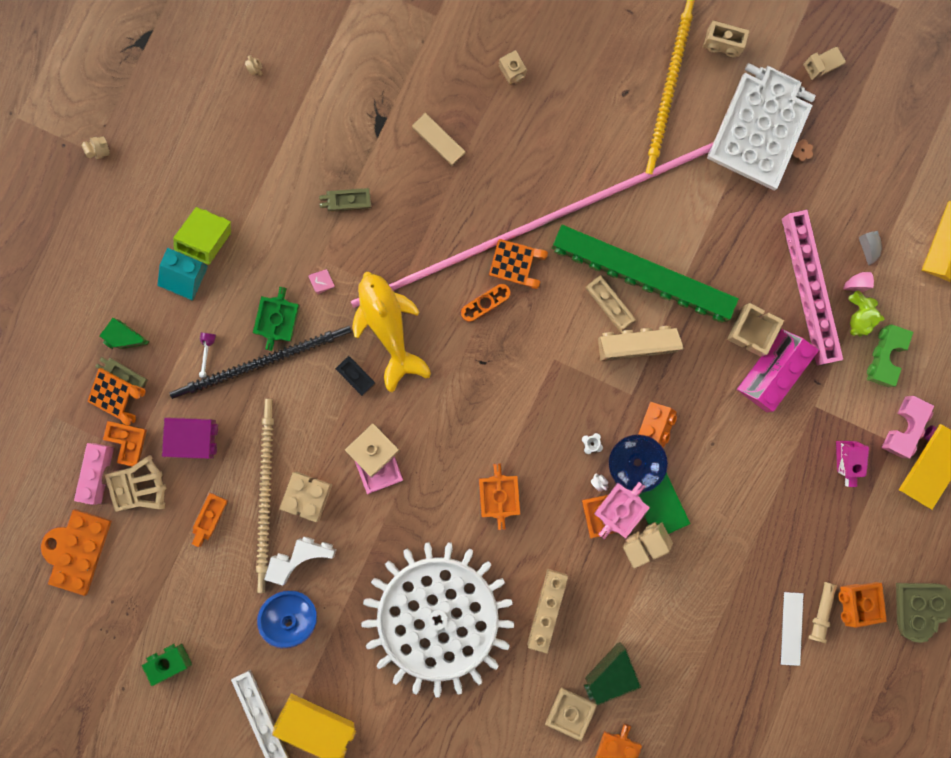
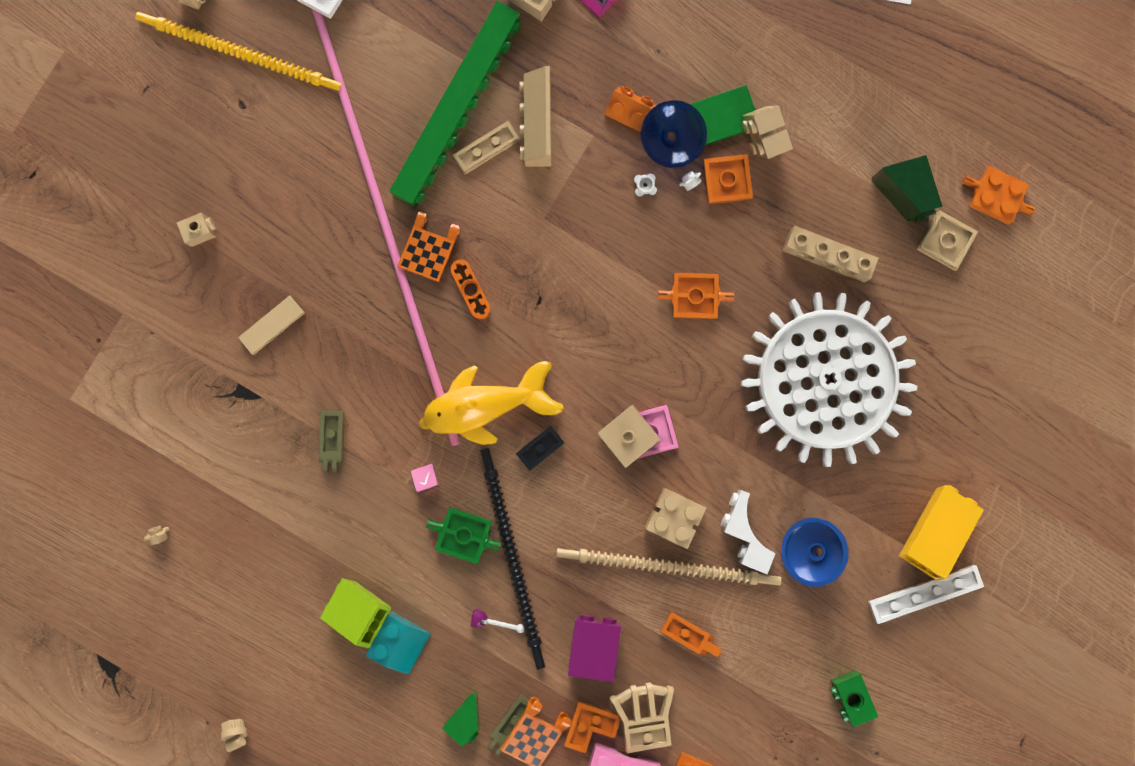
camera: 80 degrees left, 0 degrees up
bright pink plate [594,482,650,539] -> none

